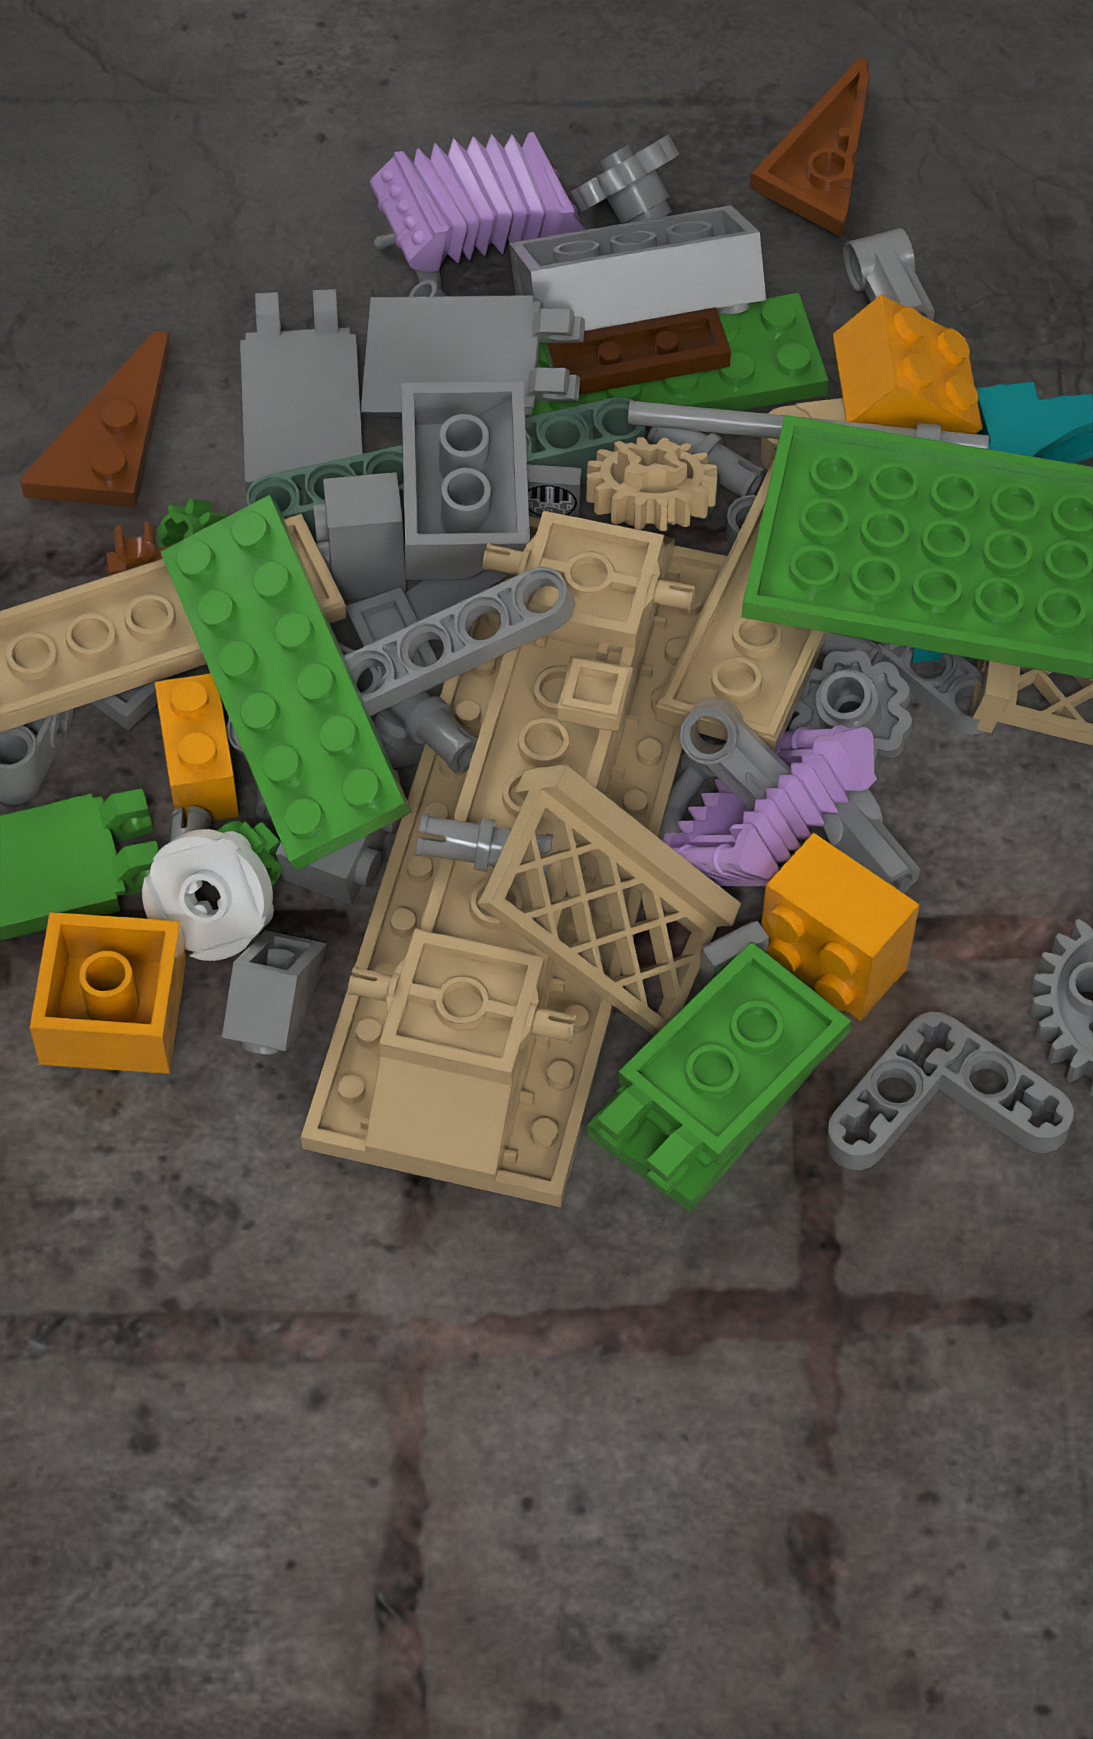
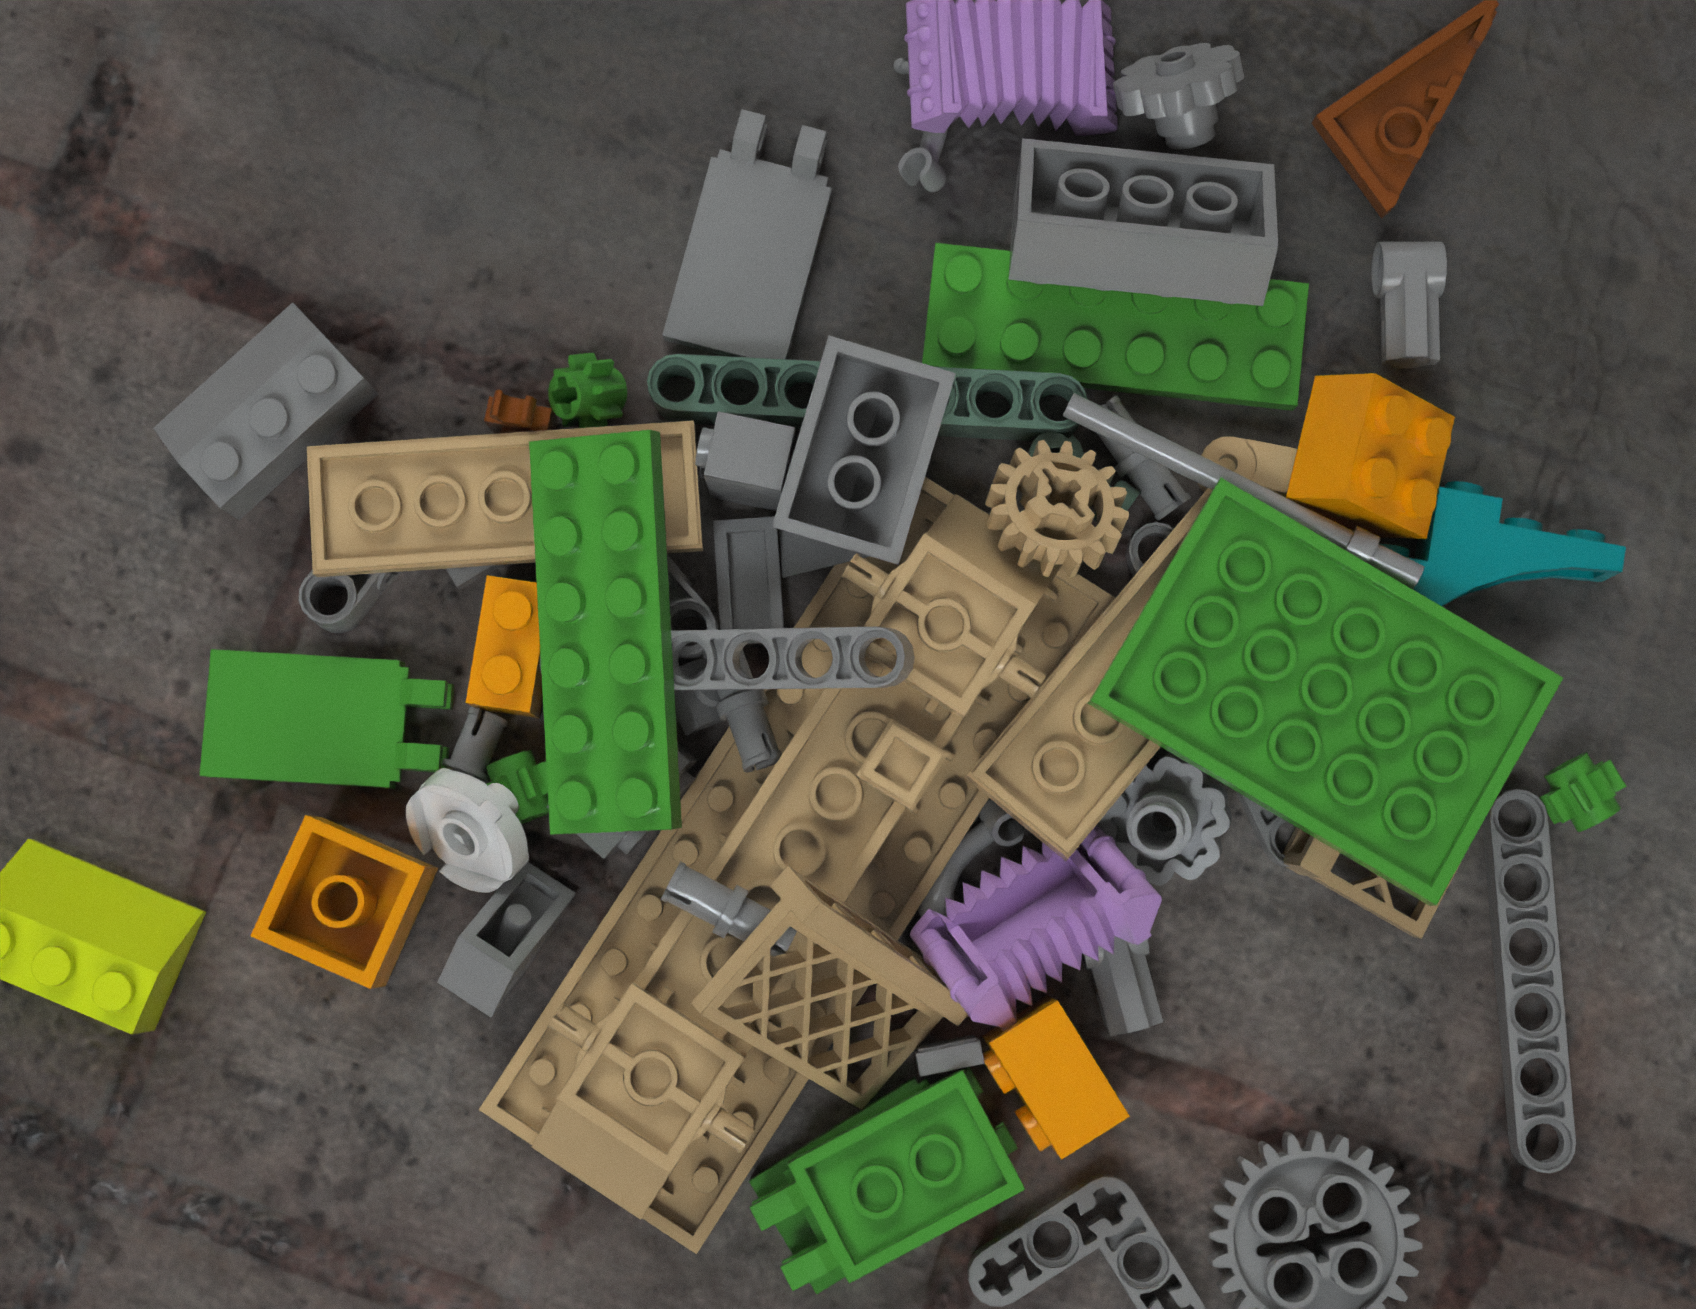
camera: 20 degrees right, 25 degrees up
dark orange wing [21,331,170,508] -> none
light grey tile [361,295,585,418] -> none
light grey tile [527,464,582,518] -> none
reddish brown plate [545,307,731,395] -> none
light grey piece [679,697,791,811] -> none

